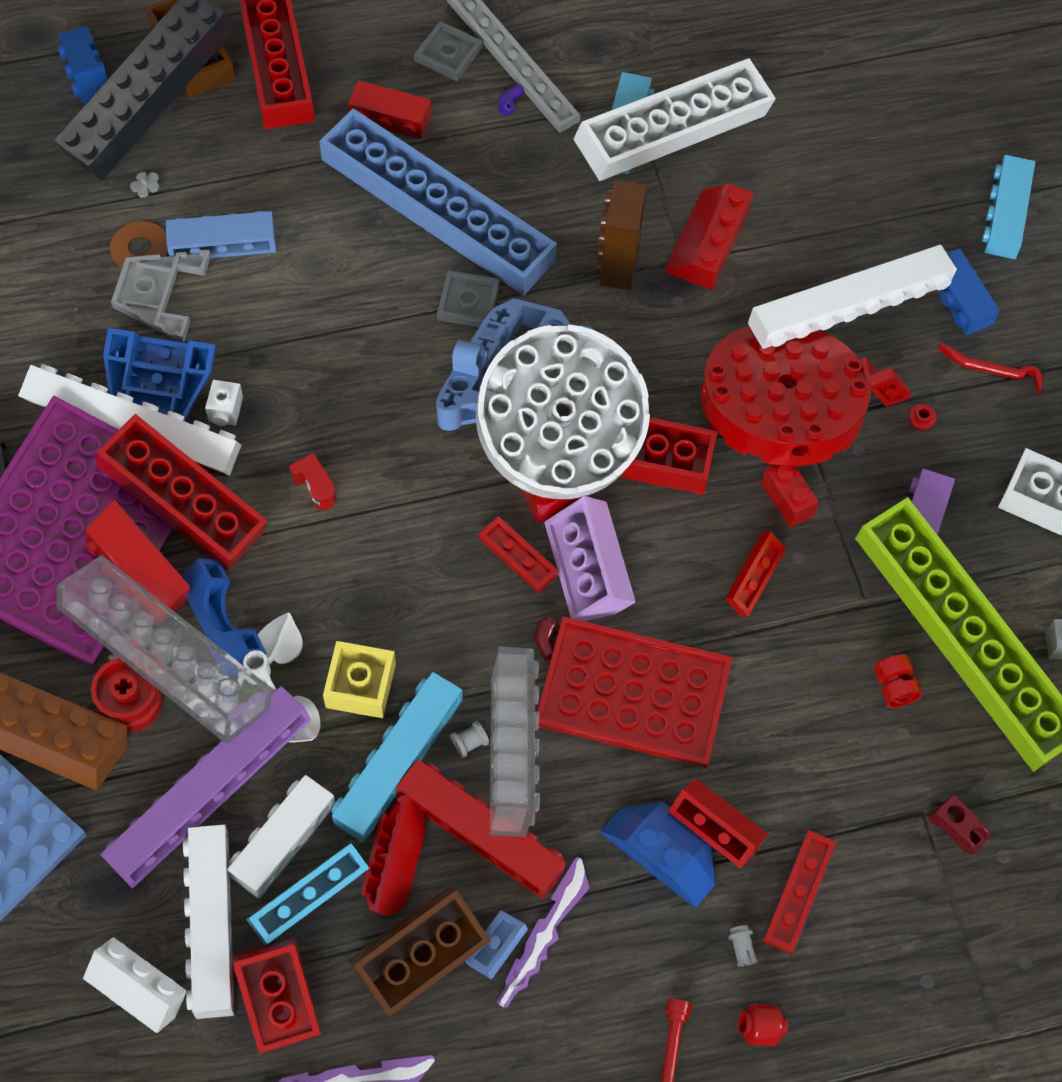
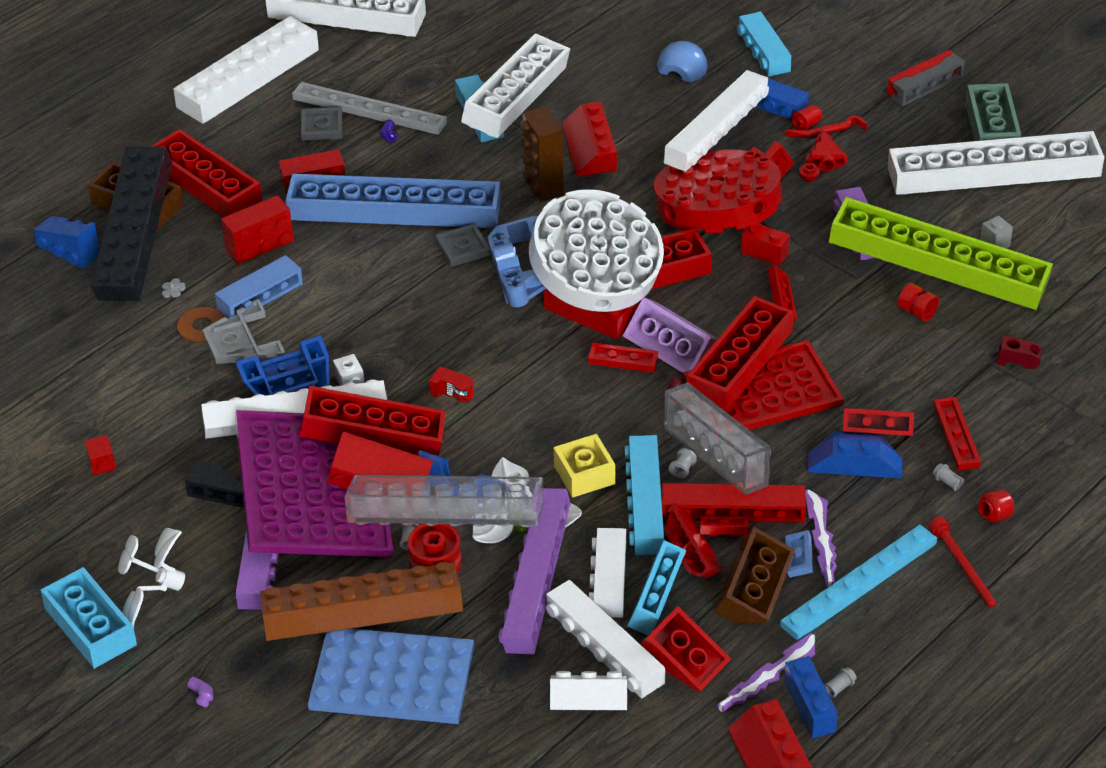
camera: 30 degrees left, 20 degrees down
none -> red brick [221,195,294,265]
none -> medium blue cylinder [657,40,708,82]
none -> red brick [687,296,794,412]
none -> red plate [700,515,749,537]
none -> medium azure plate [780,525,937,641]
none -> red brick [792,105,822,130]
none -> red rock [806,131,848,172]

